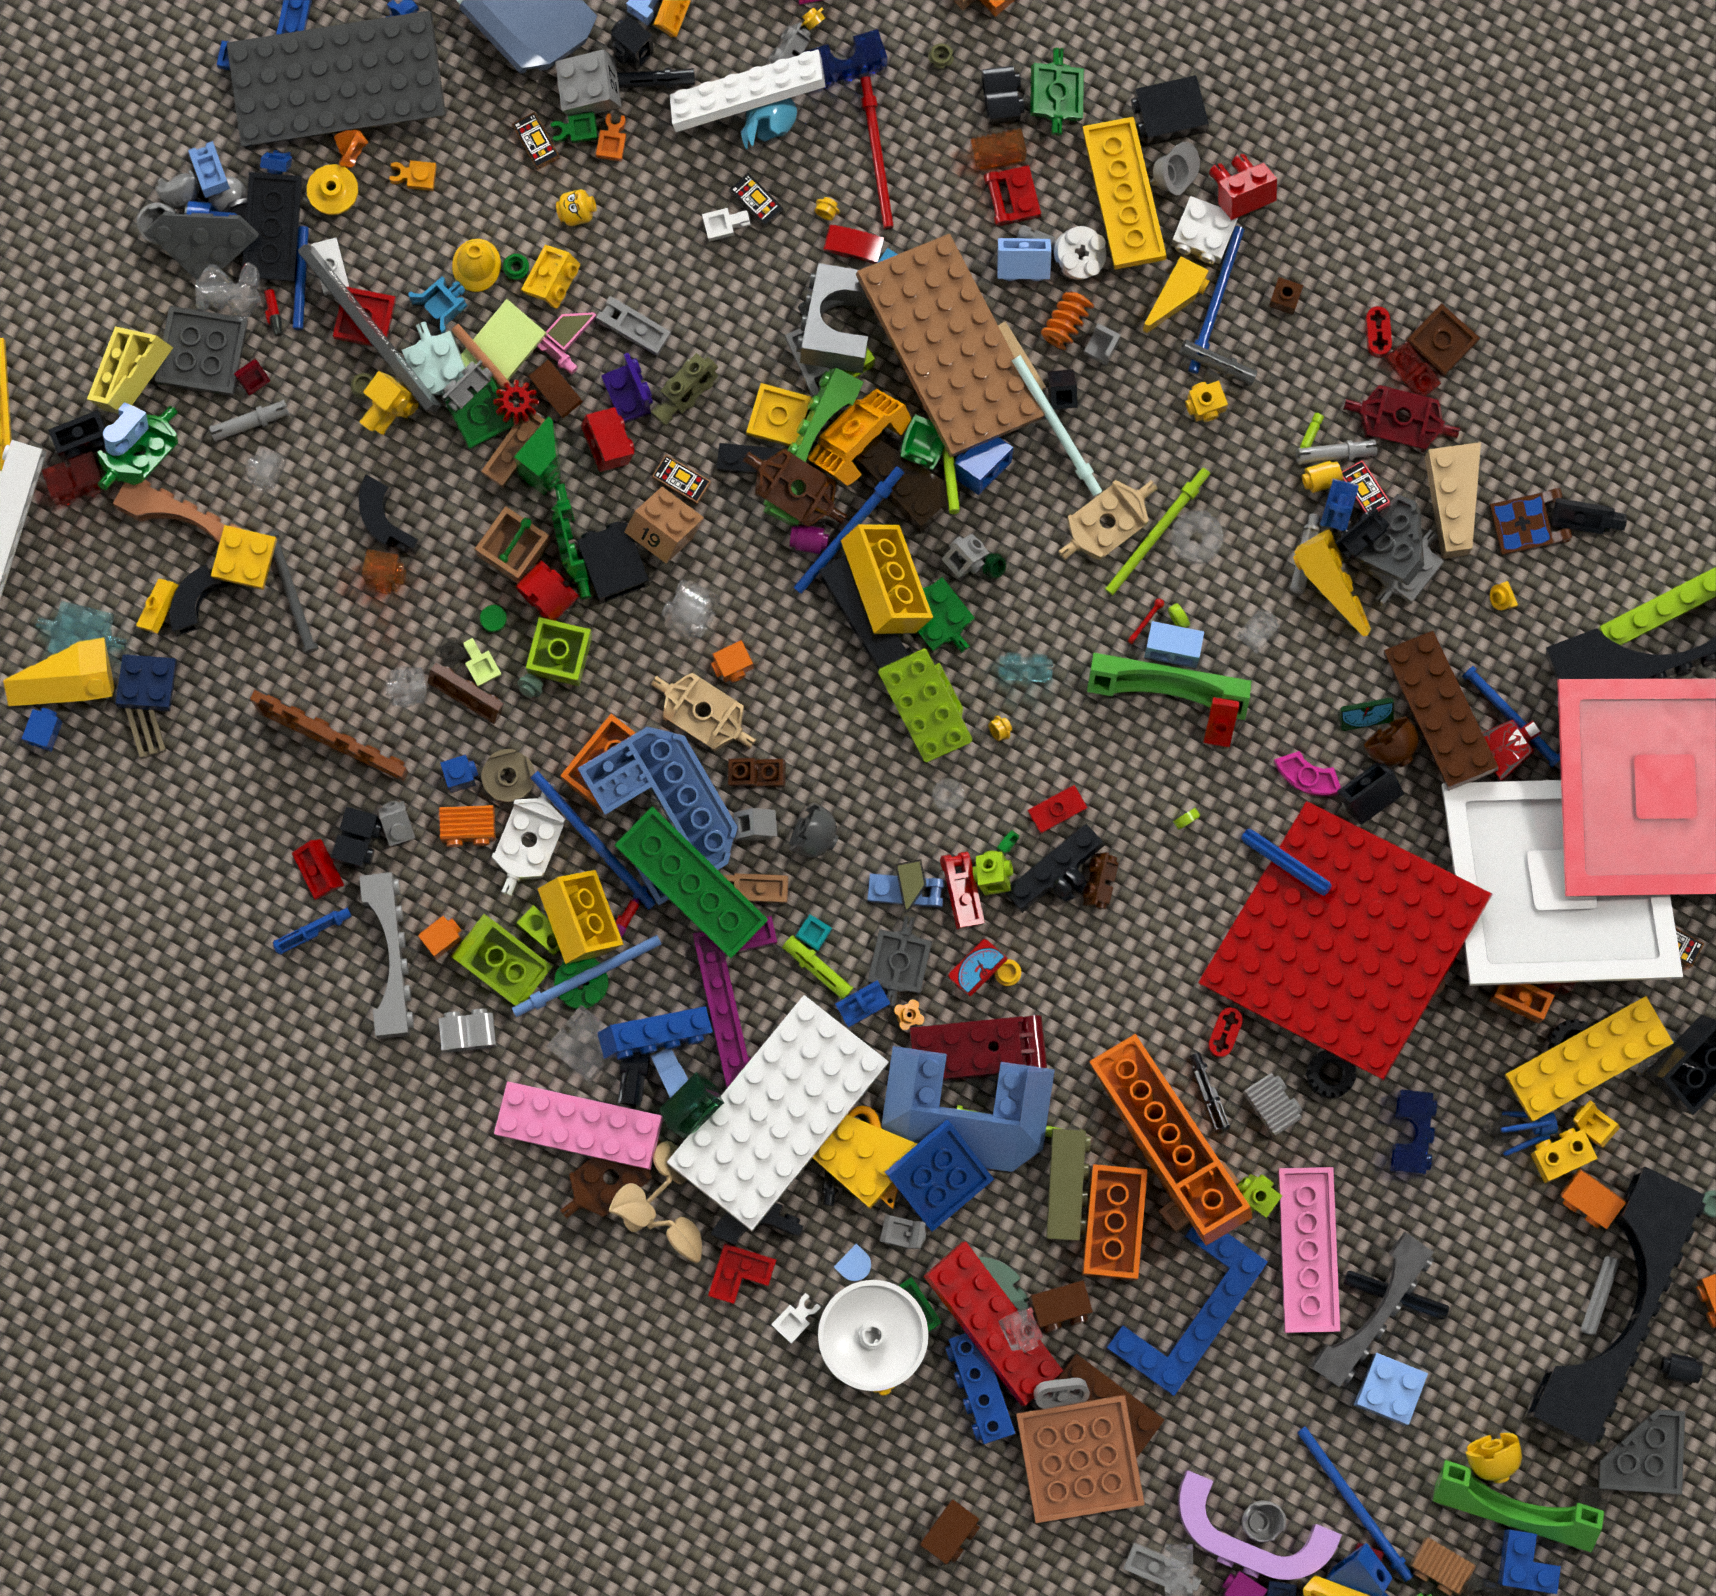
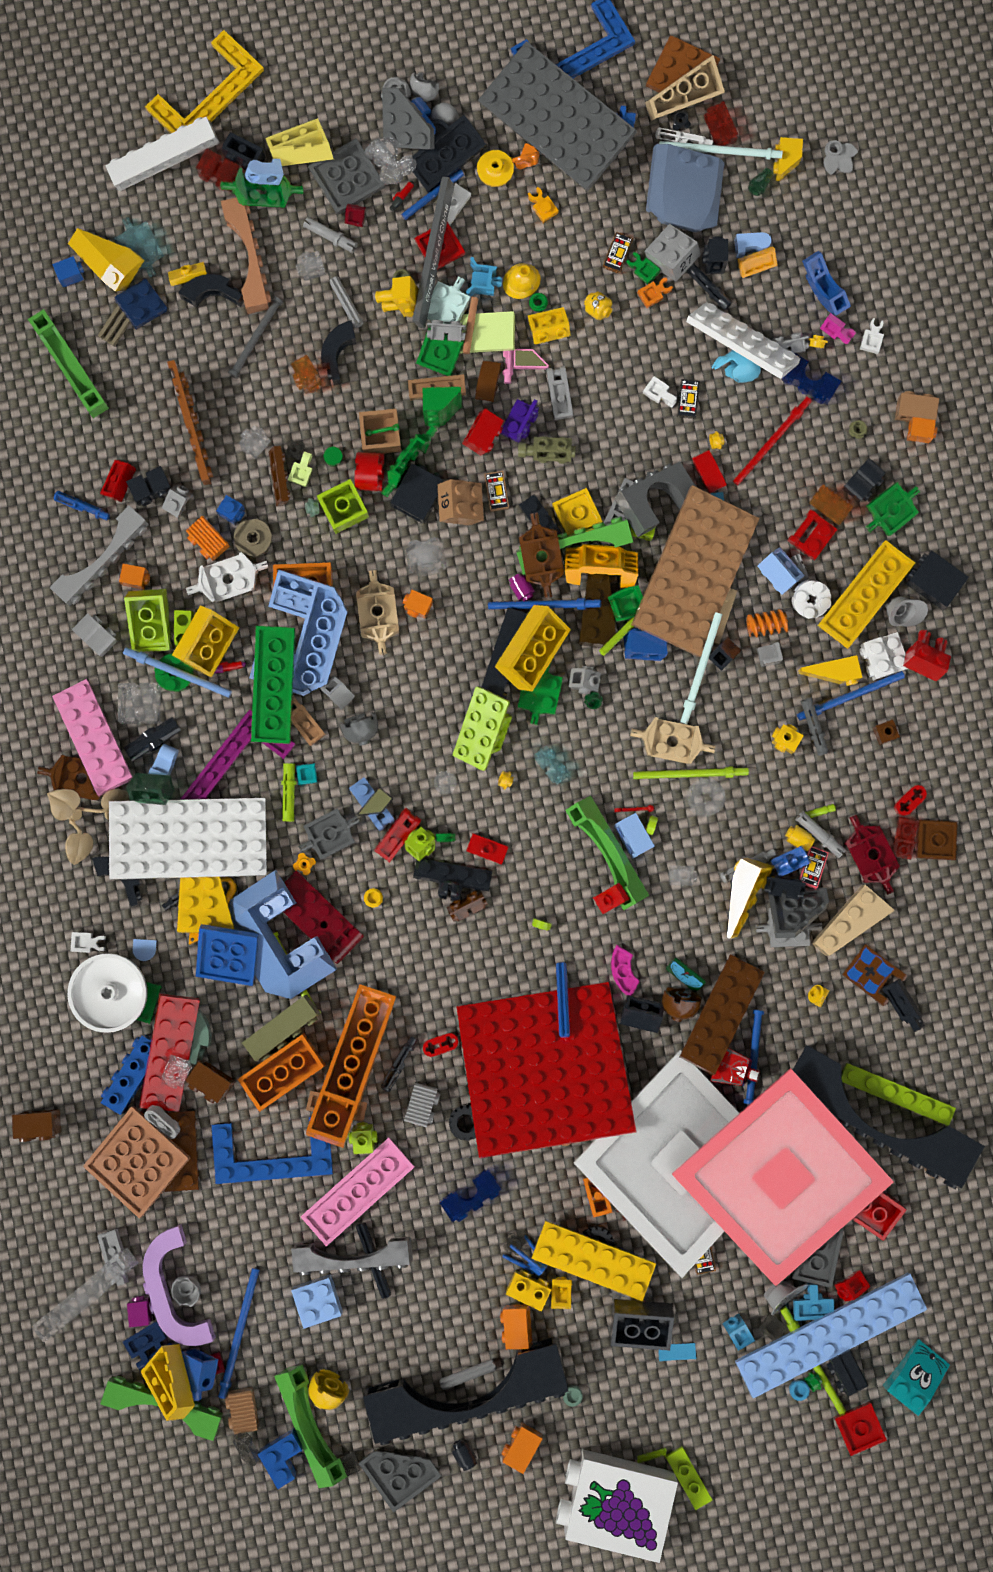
camera: 50 degrees right, 5 degrees up
medium blue plate [188,141,230,198] -> none
yellow plate [211,525,277,590] -> none
blue plate [260,150,292,174] -> none
red gear [494,379,539,426] -> none
blue bar [530,771,656,910] -> none
blue brick [597,1006,713,1060] -> none
red plate [708,1243,777,1304] -> none
reddish brown slope [728,758,786,787] -> none
blue hips [835,980,891,1028] -> none
light grey bracket [880,1215,926,1249] -> none
slope [948,939,1008,996] -> none
none -> bright green arch [28,309,109,419]
none -> light grey axle [330,276,363,328]

